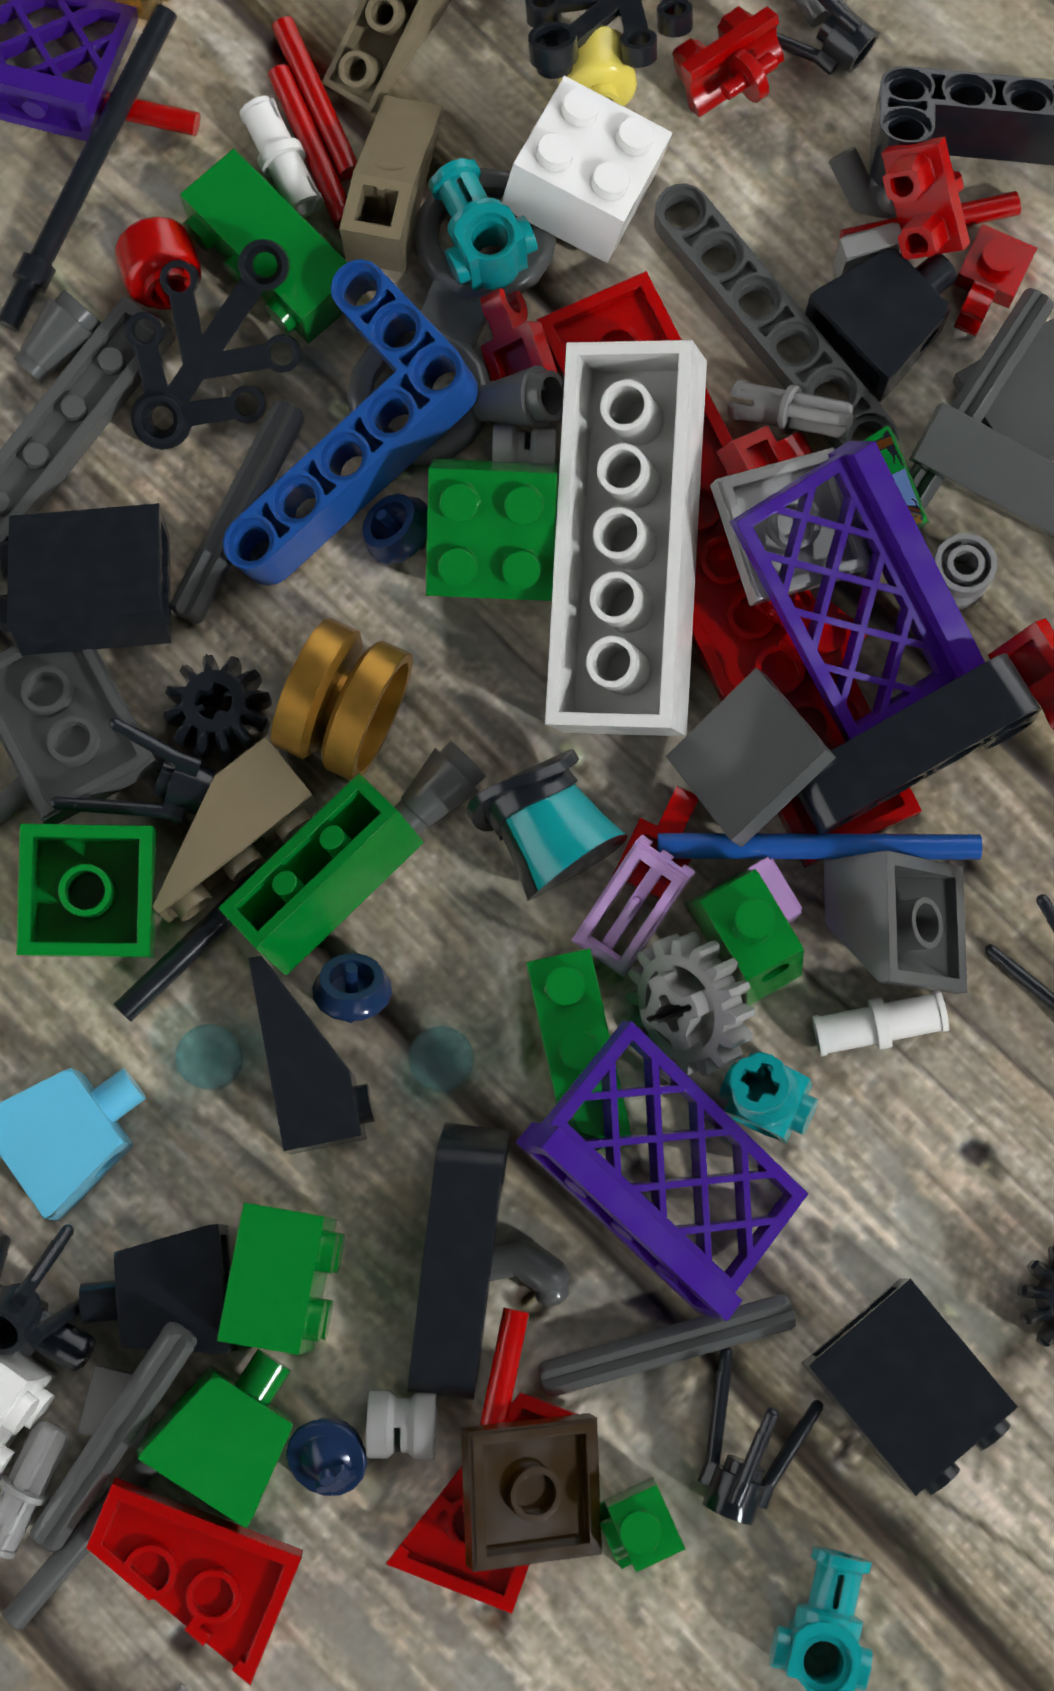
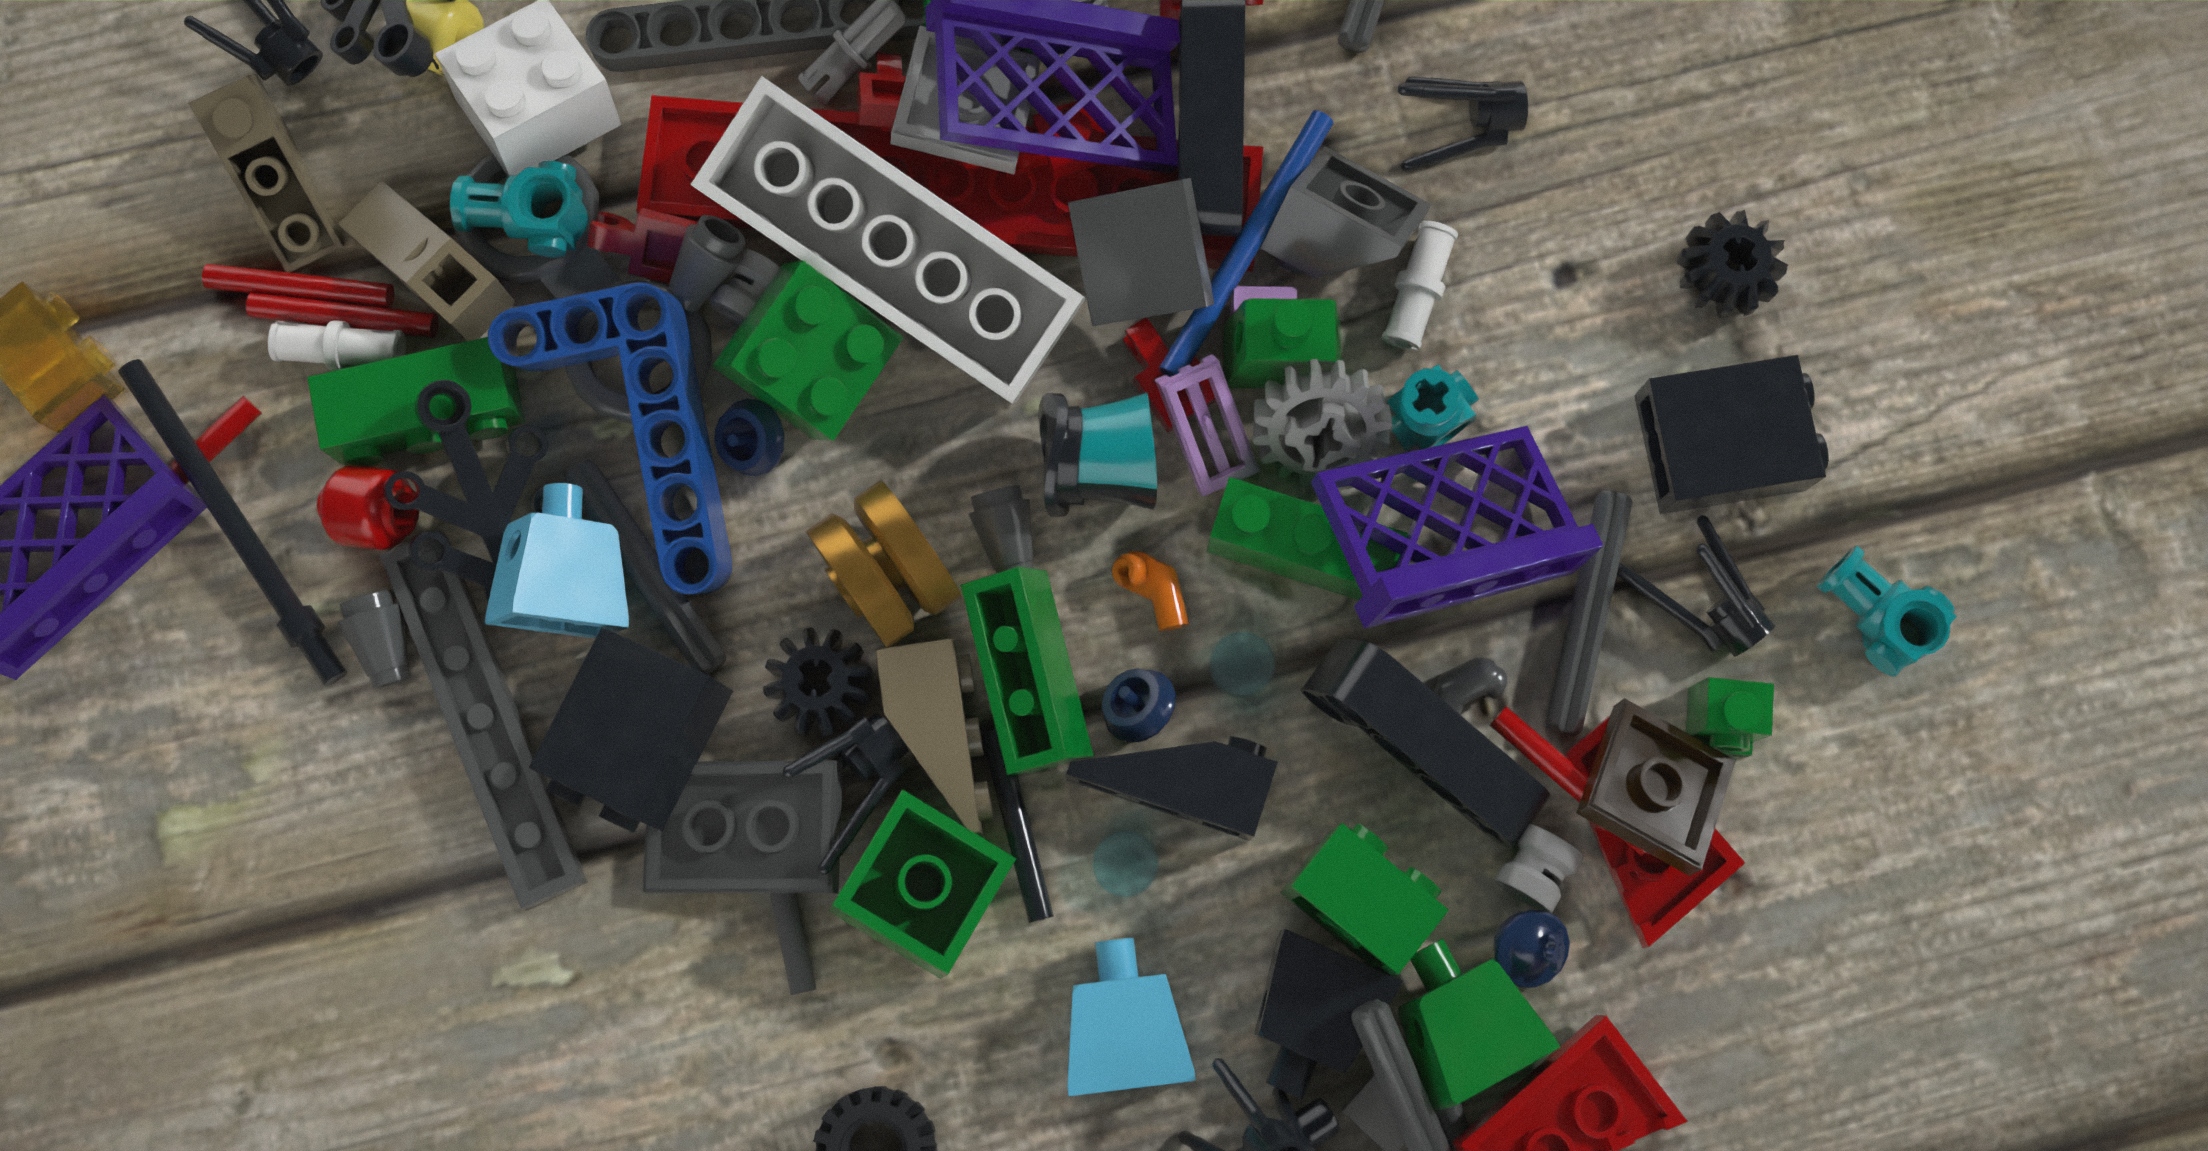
camera: 65 degrees left, 0 degrees up
none -> medium azure torso [485,483,629,639]
none -> orange arm [1111,551,1190,632]

